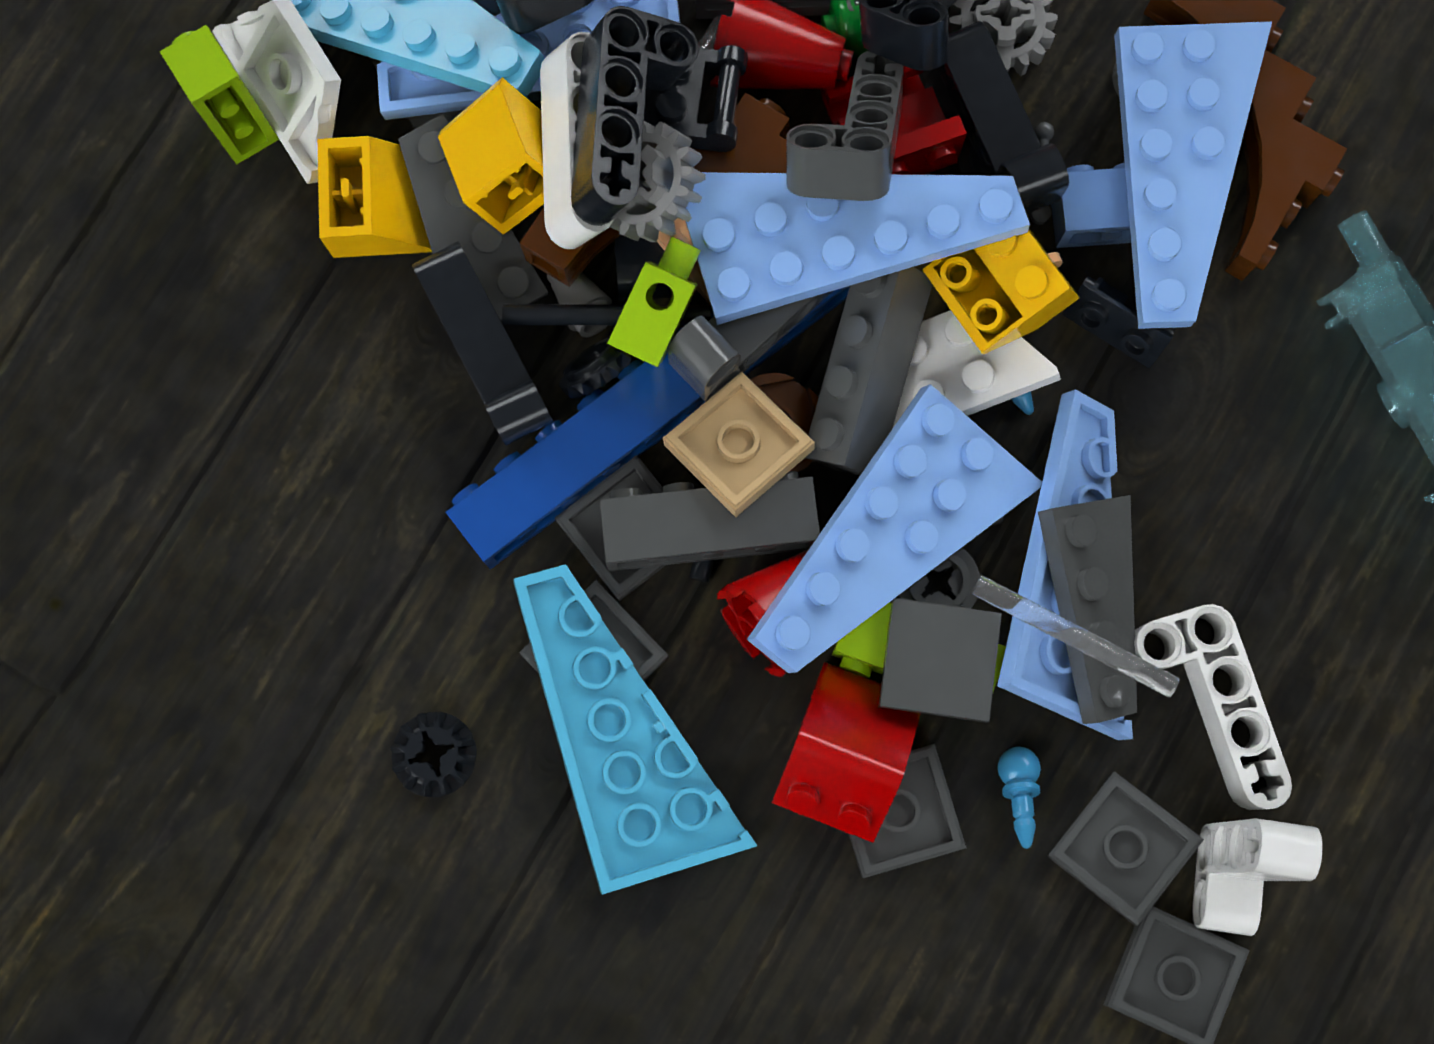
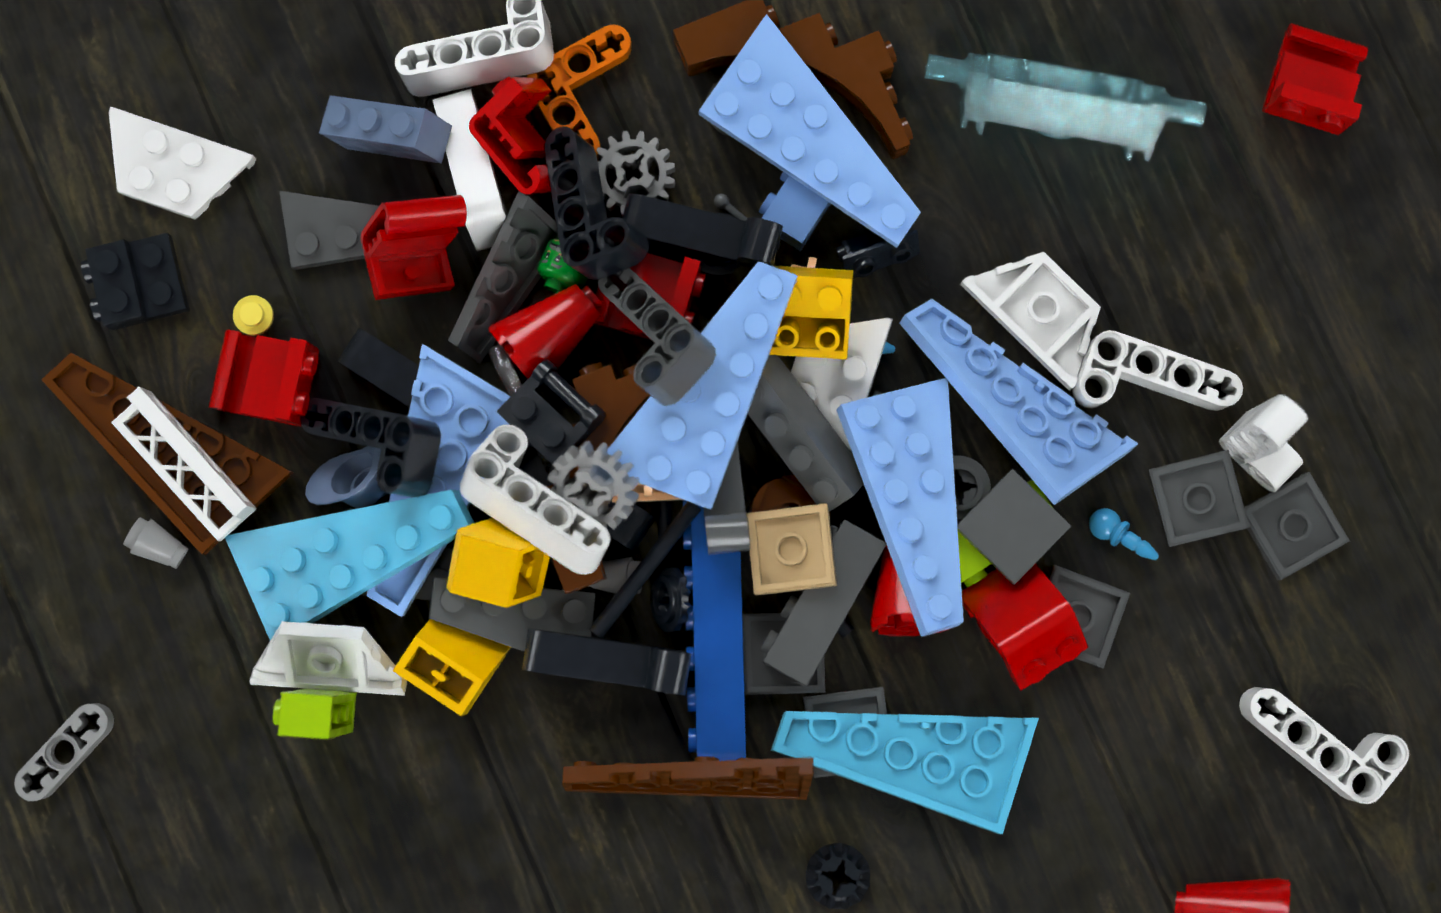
camera: 55 degrees left, 5 degrees up
black beam [571,6,699,226] -> none
lime torso [607,236,701,367] -> none
clear bar [971,575,1179,698] -> none
dark grey wing [1038,495,1137,724] -> none
none -> reddish brown wing [562,756,814,800]
none -> white wing [960,252,1101,391]

